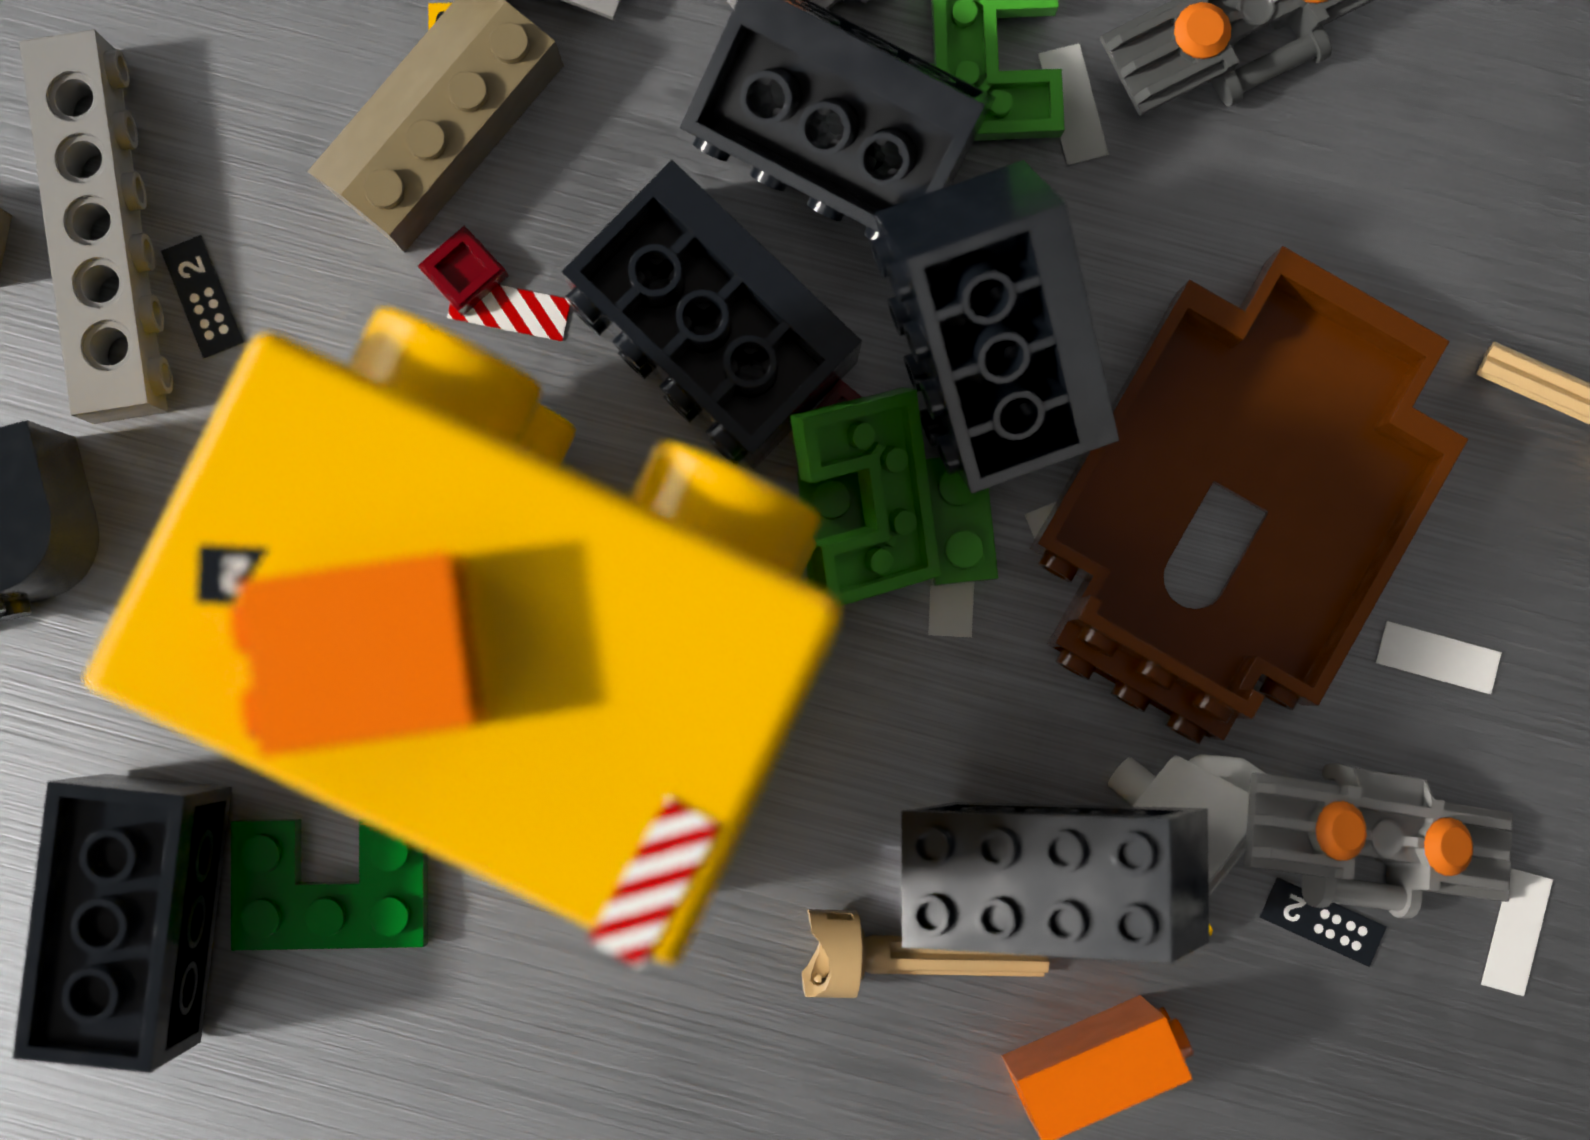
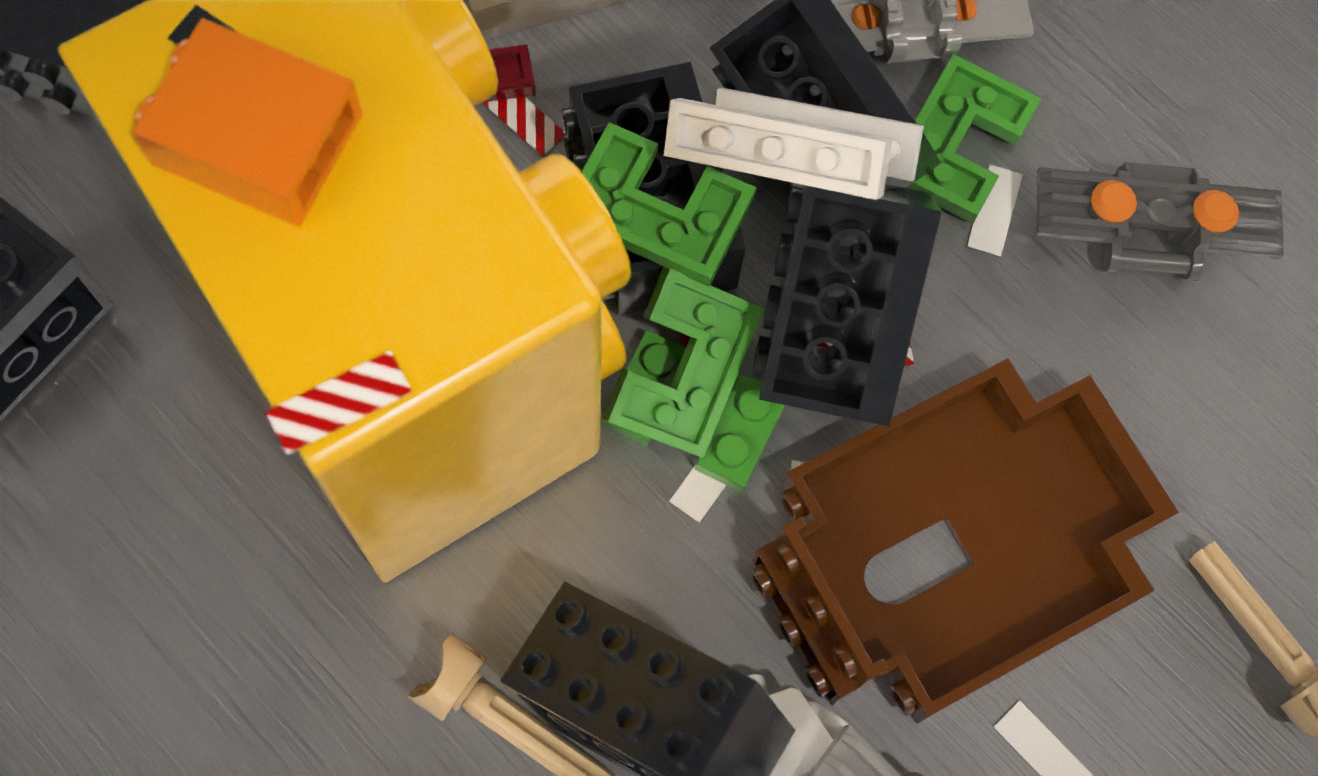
camera: 30 degrees right, 15 degrees down
green plate [231,819,428,951] -> none
none -> bright green plate [581,122,757,287]
none -> white fence [664,88,924,200]

